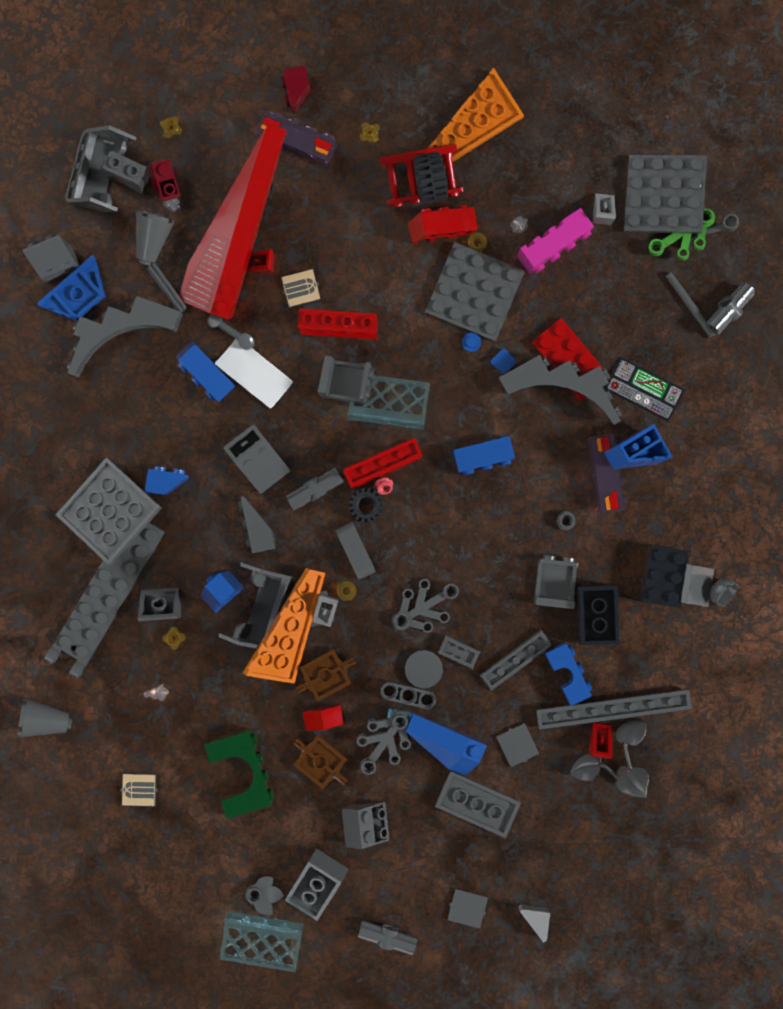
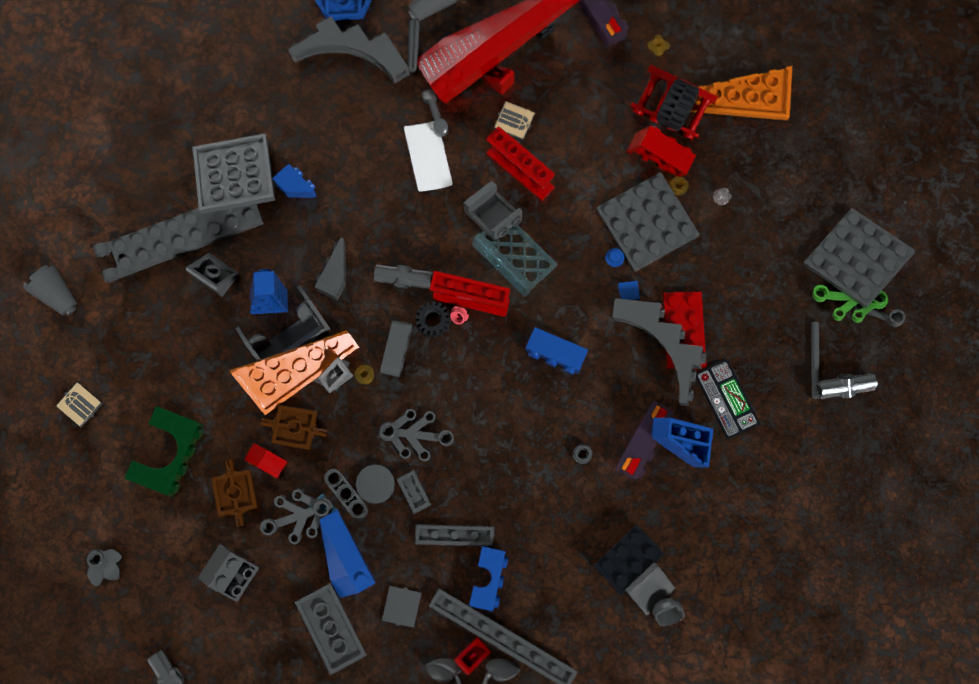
camera: 45 degrees right, 10 degrees down
clear hair [144,685,169,701] -> none
clear yellow plate [162,627,186,650] -> none
blue wedge [176,341,235,402] -> none
clear light blue fence [220,911,304,972] -> none
dark grey slope [223,424,290,494] -> none
dark grey slope [285,849,349,921] -> none
dark pink wedge [517,208,594,274] -> none
dark grey panel [534,555,579,609] -> none
black brick [576,585,620,645] -> none
light grey slope [592,193,616,225] -> none

